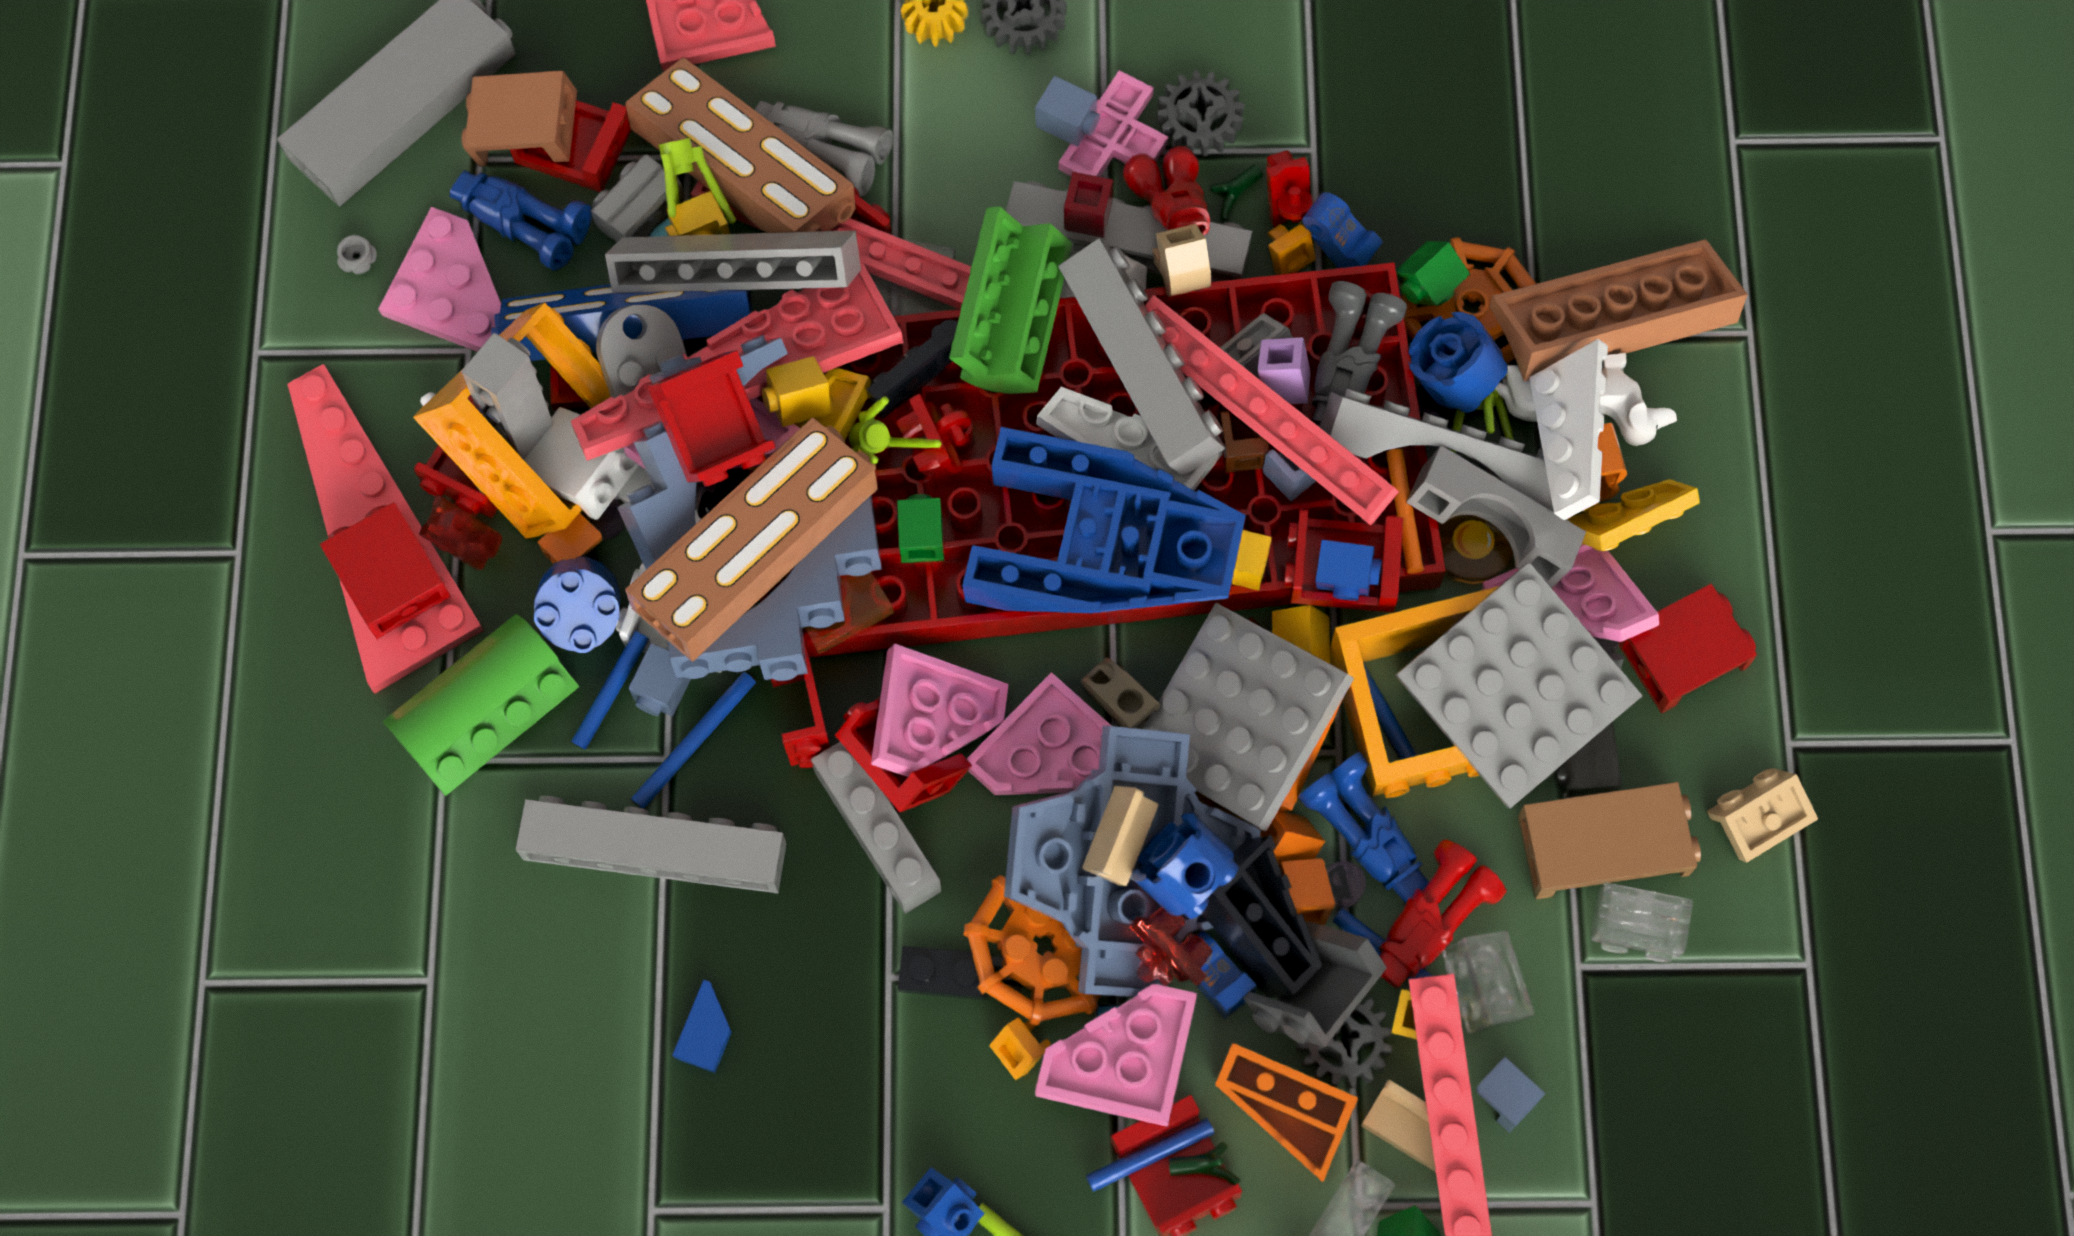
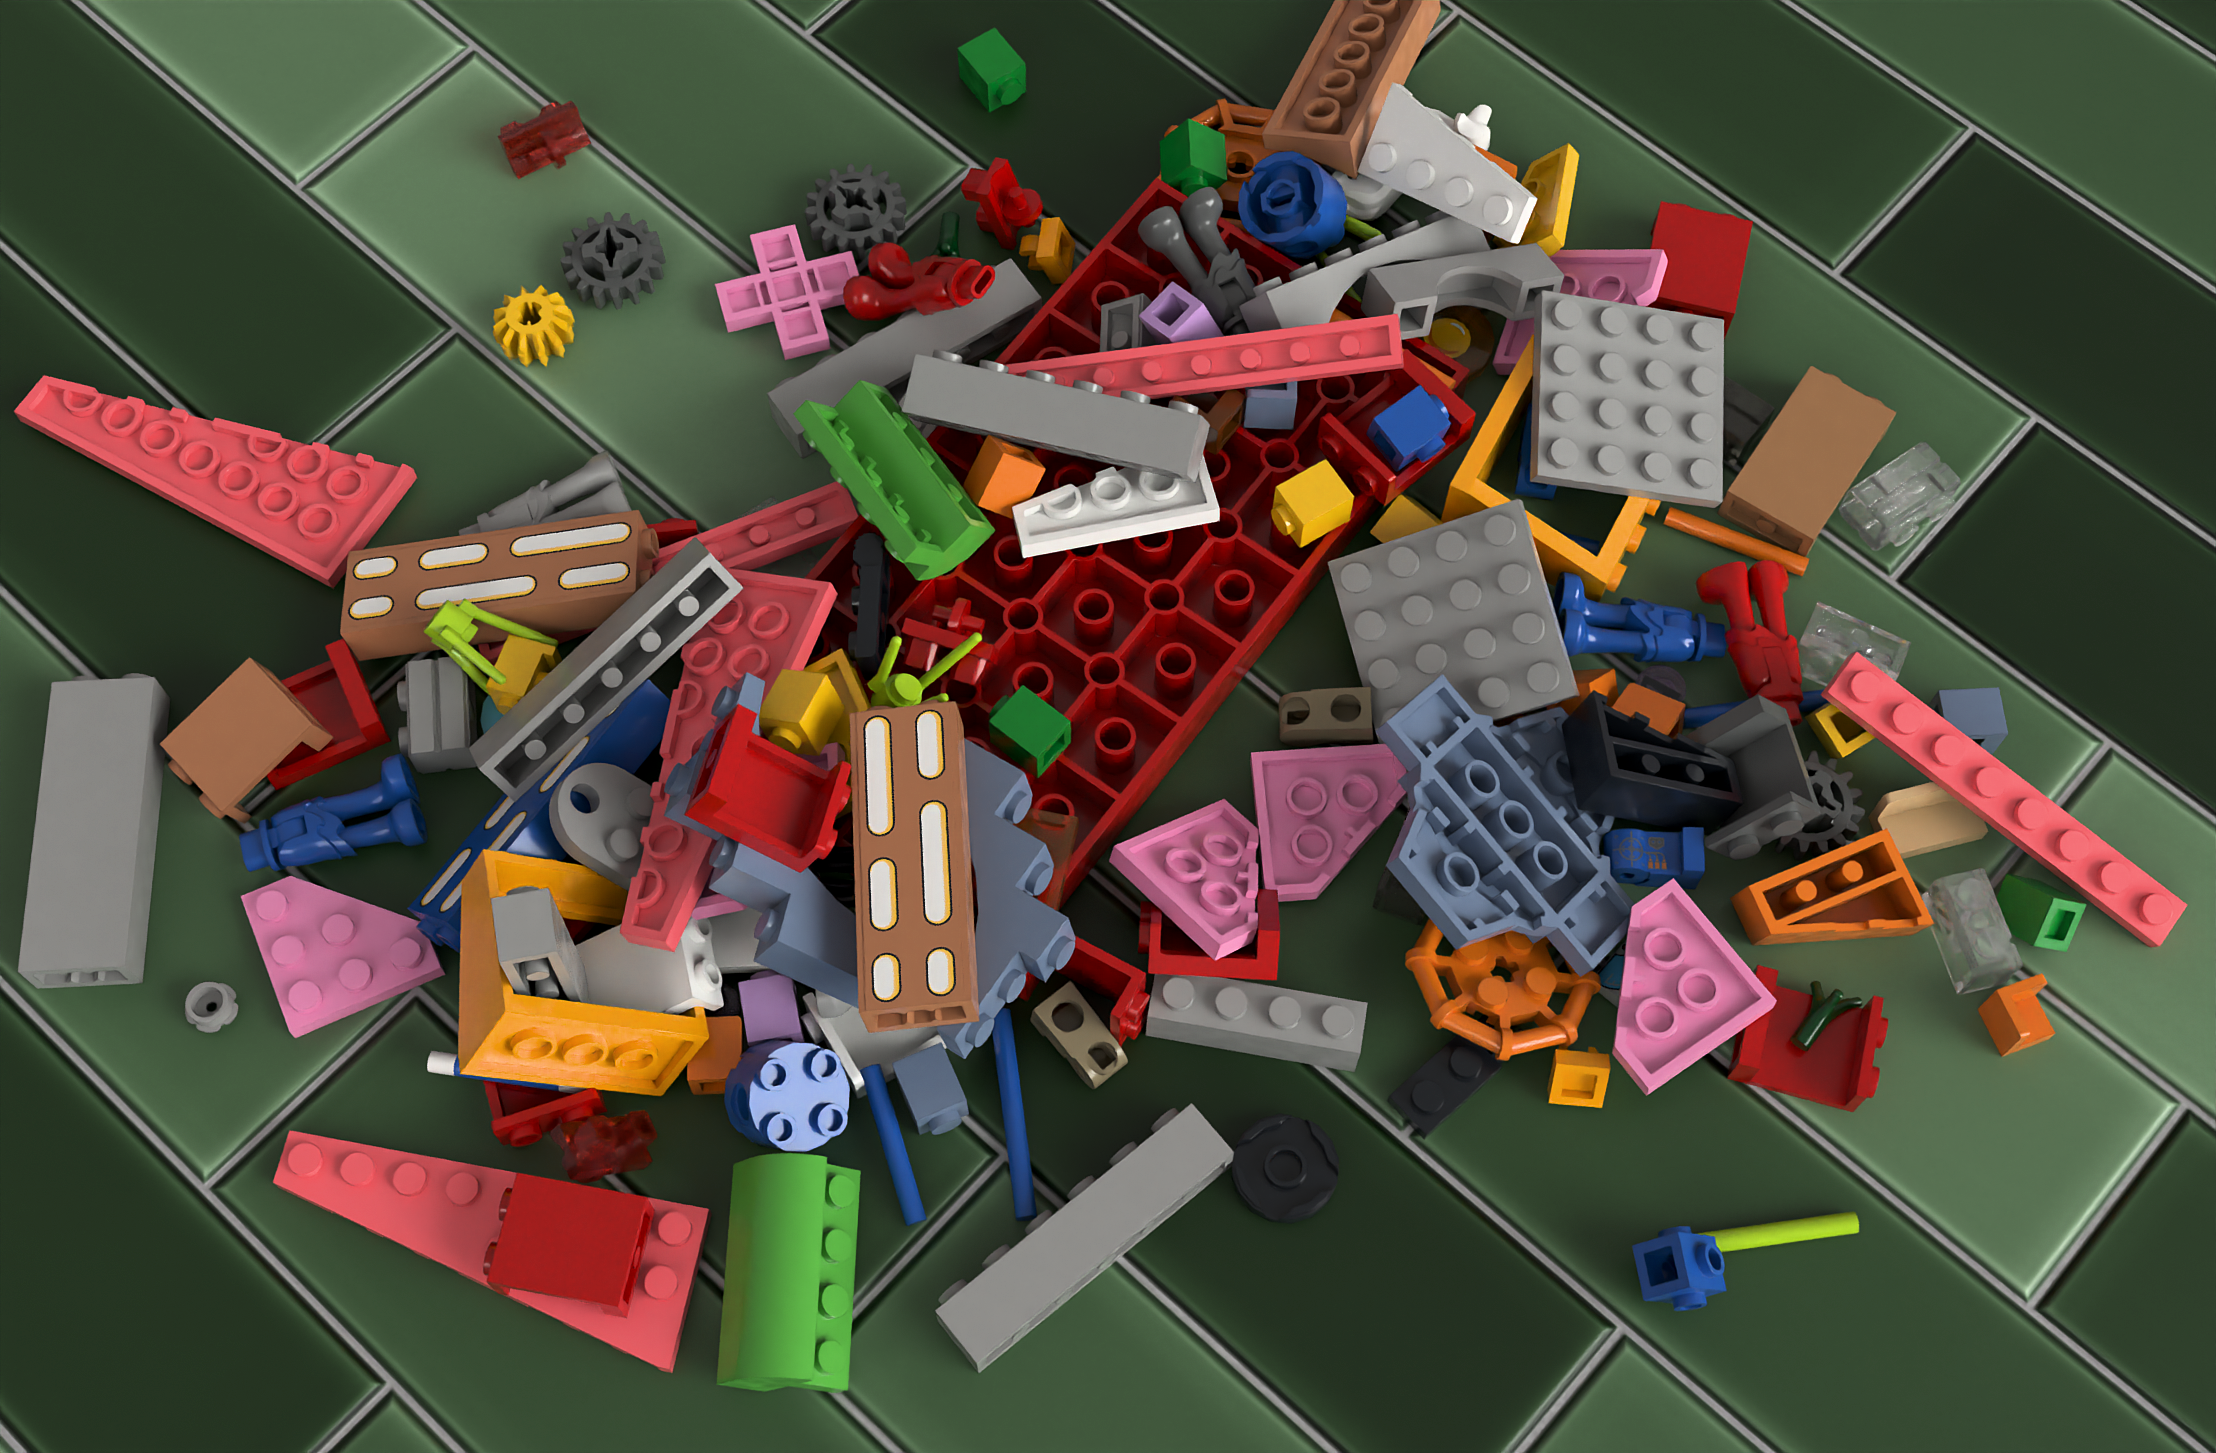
camera: 50 degrees left, 5 degrees down
blue tile [673,980,732,1073] -> none
blue wedge [963,427,1246,613] -> none
sand blue brick [1035,76,1100,147] -> none
dark red panel [1063,172,1113,238] -> none
tan panel [1082,786,1159,886] -> none
blue bar [1085,1118,1215,1192] -> none
clear red hips [1129,907,1213,986] -> none
blue brick [1131,813,1239,919] -> none
tan brick [1152,224,1211,297] -> none
blue leg [1302,192,1383,268] -> none
tan bracket [1707,768,1818,862] -> none
none -> lavender brick [738,970,805,1047]
none -> green brick [957,27,1026,113]
none -> orange panel [963,434,1046,519]
none -> dark tan leg [1030,980,1128,1089]
none -> black tile [1231,1114,1339,1224]
none -> orange bar [1663,506,1810,577]

